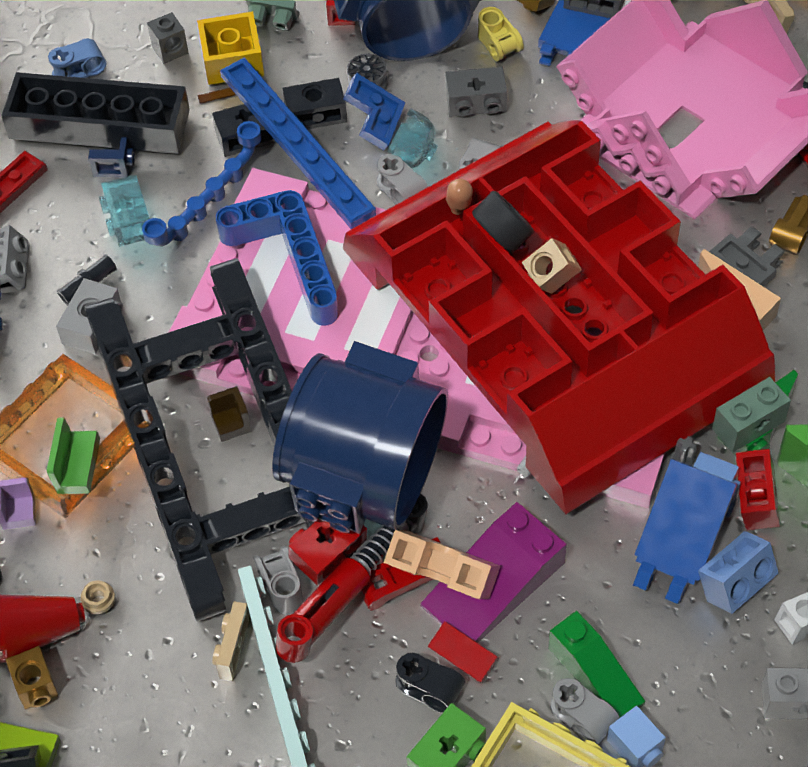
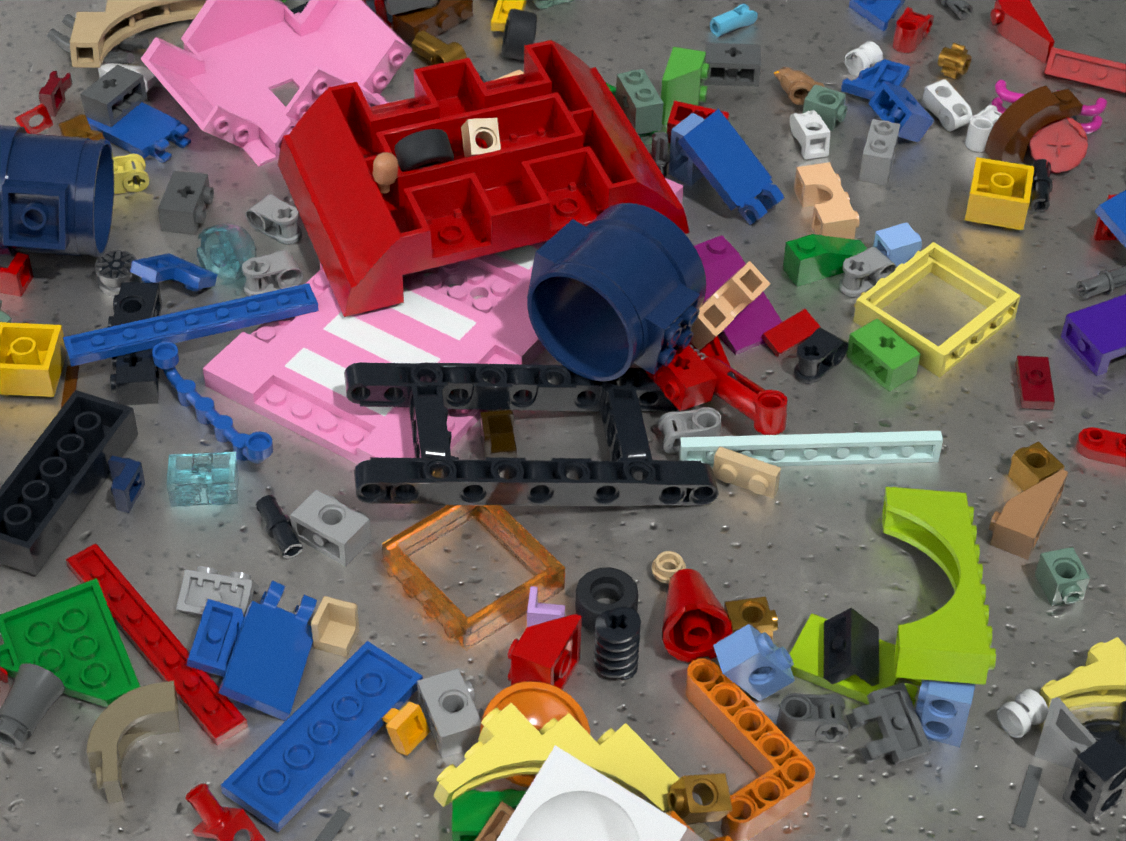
camera: 80 degrees left, 10 degrees down
bright green panel [47,417,100,494] -> none
blue beam [216,190,338,326] -> none
medium blue brick [698,531,779,614] -> none
none -> black tyre [575,567,639,633]
none -> light nougat arch [794,162,860,239]

